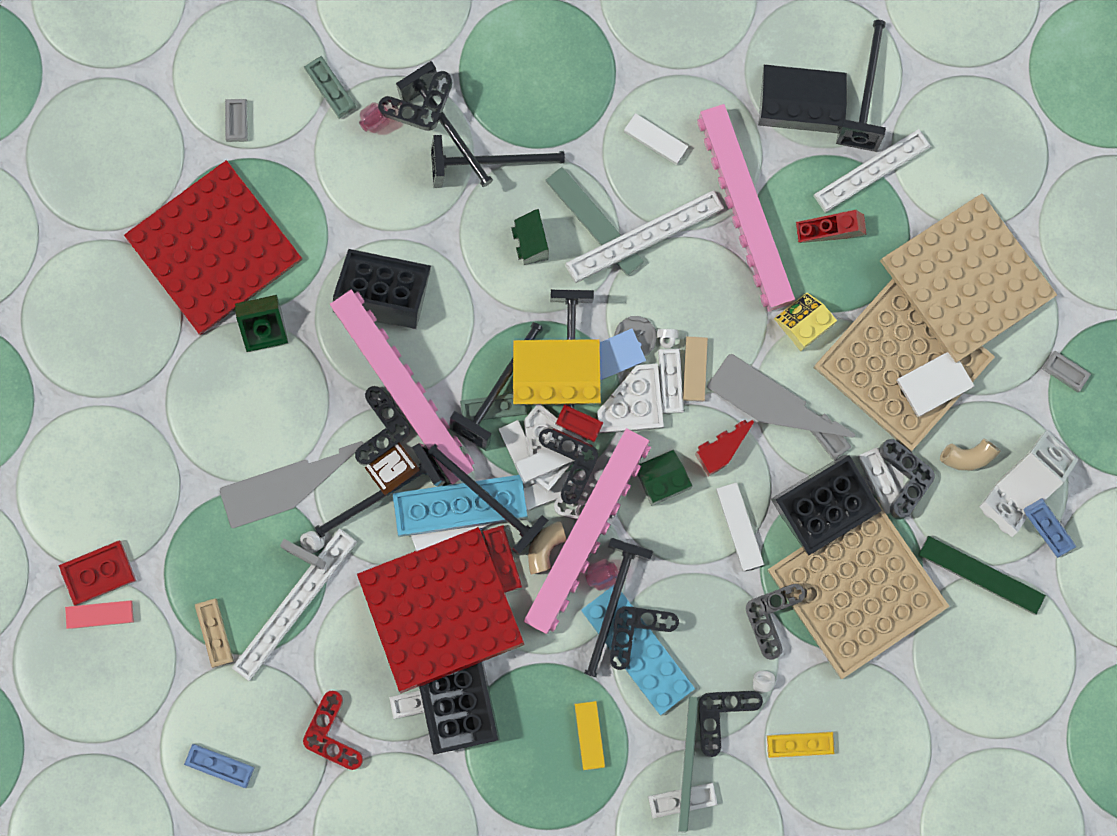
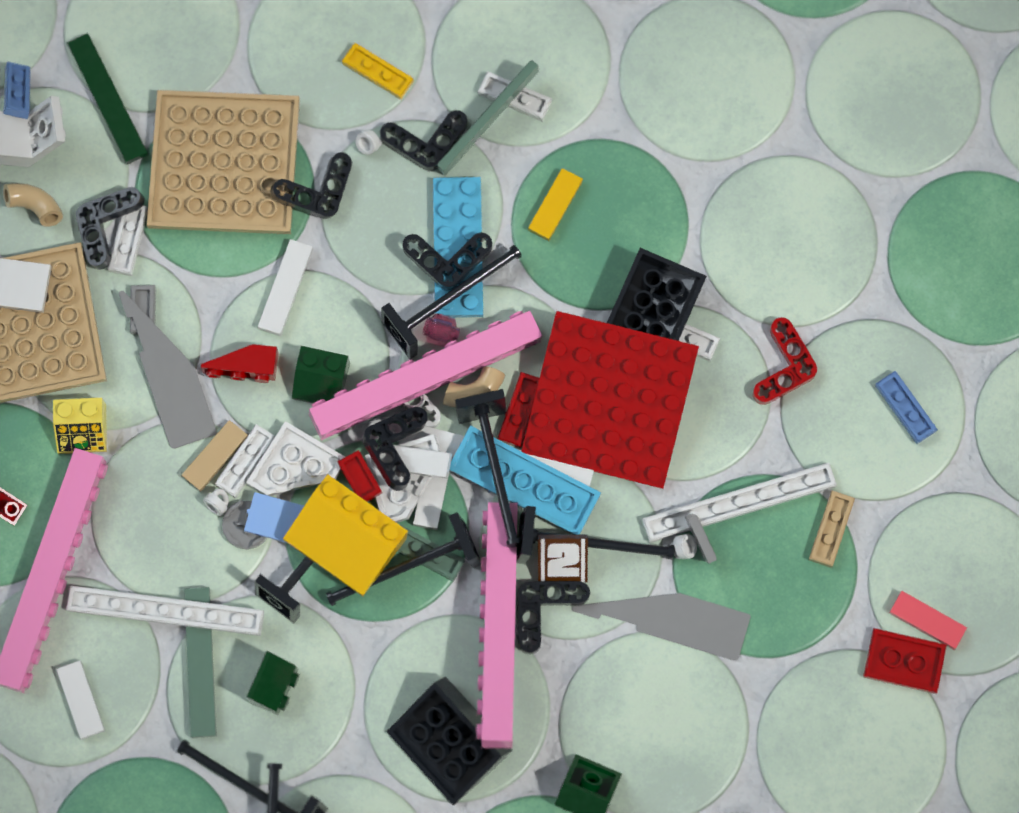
camera: 140 degrees left, 5 degrees down
black slope [771,455,882,556] -> none

